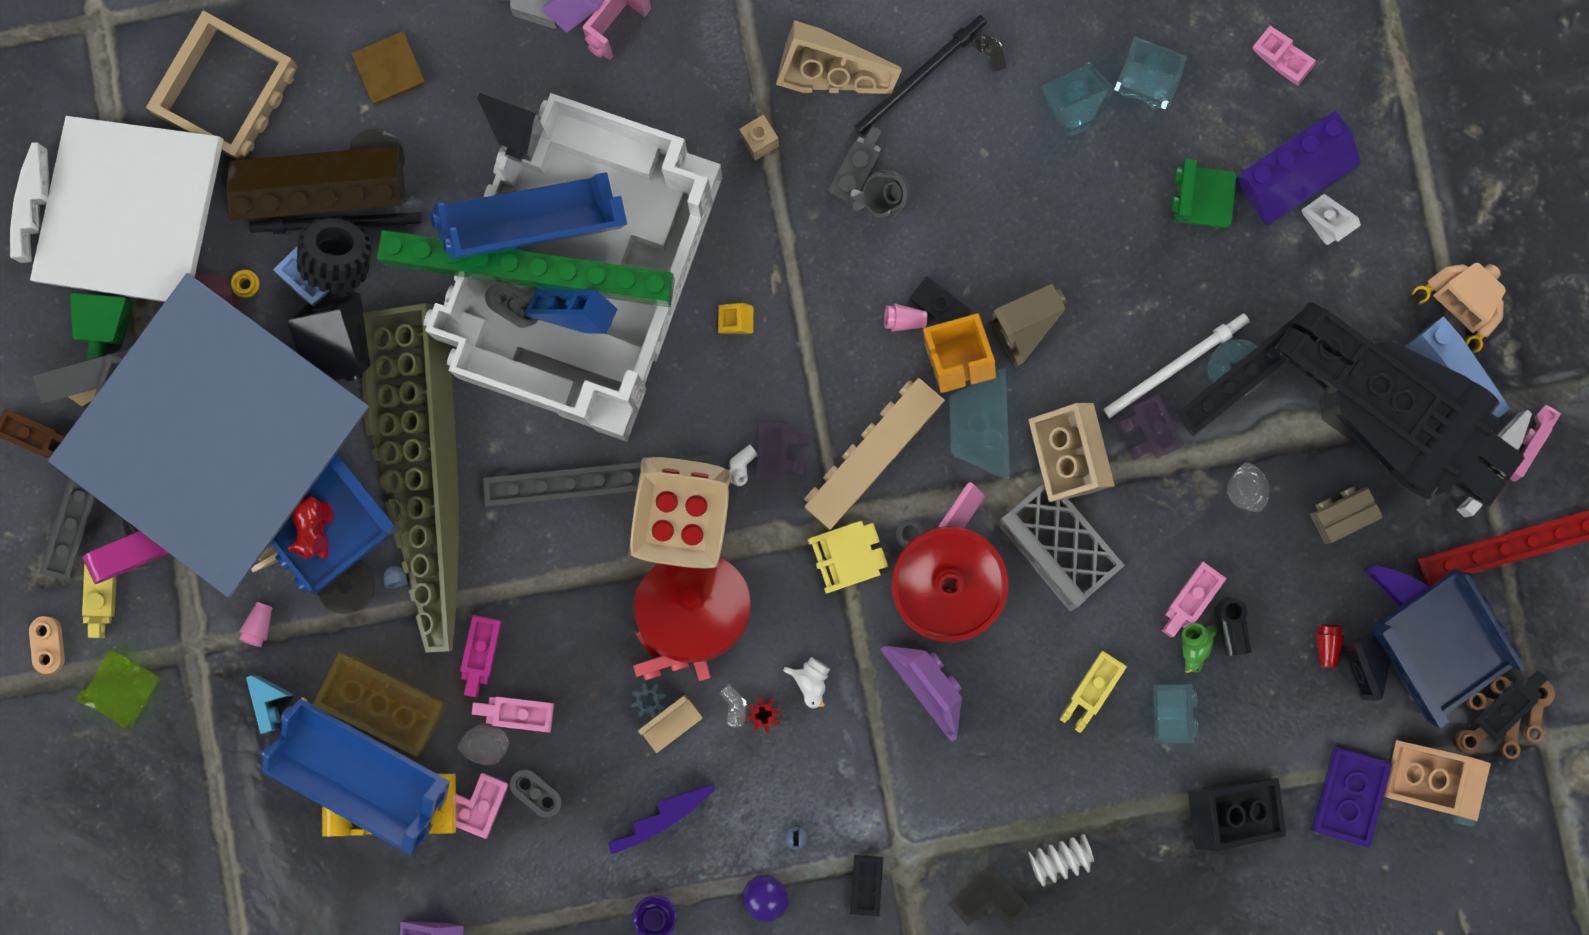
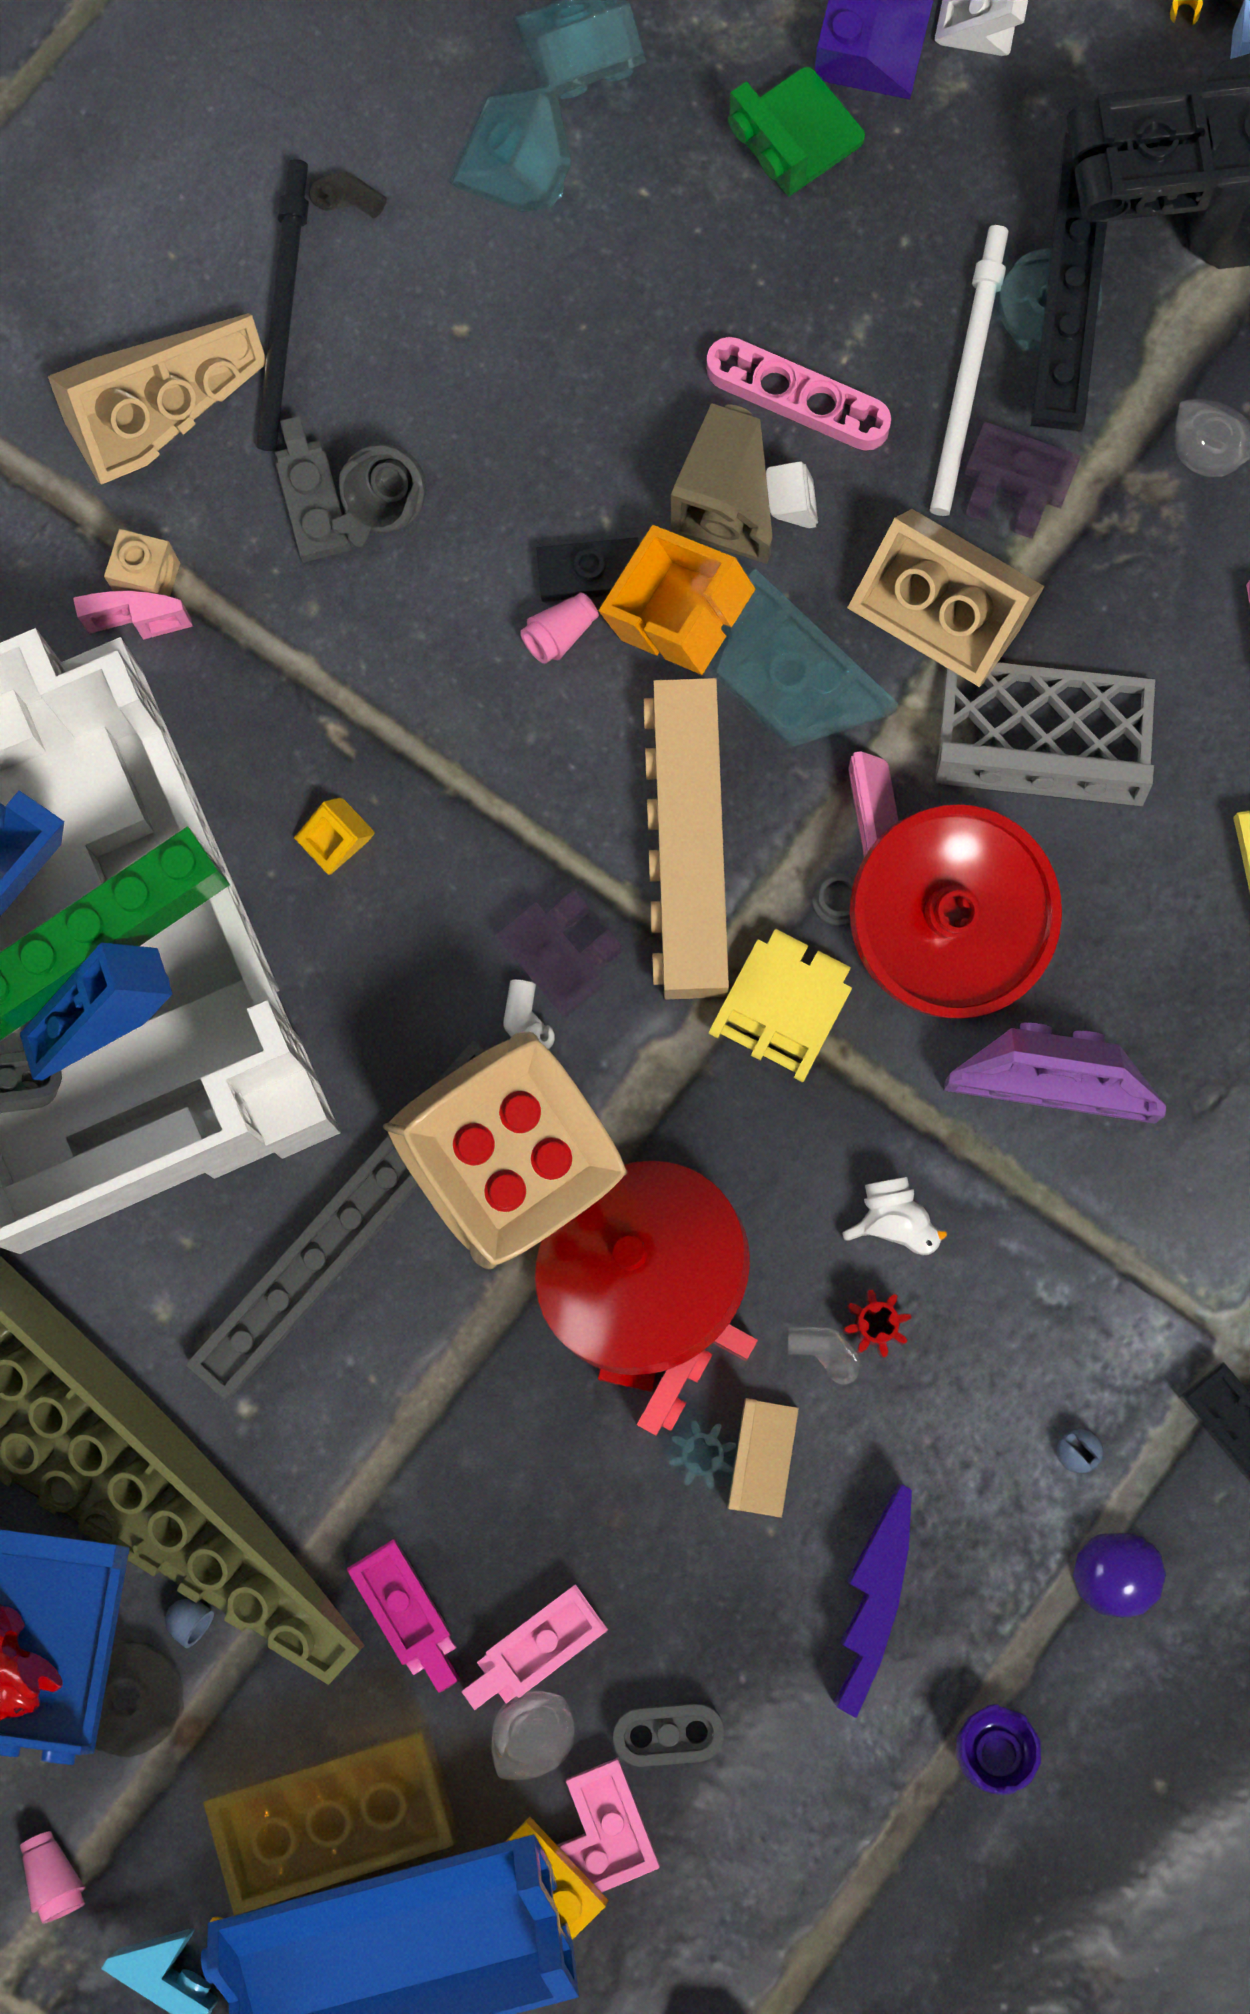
camera: 40 degrees left, 5 degrees down
none -> bright pink slope [73,591,193,640]
none -> bright pink beam [706,337,891,451]
none -> white slope [766,461,818,528]

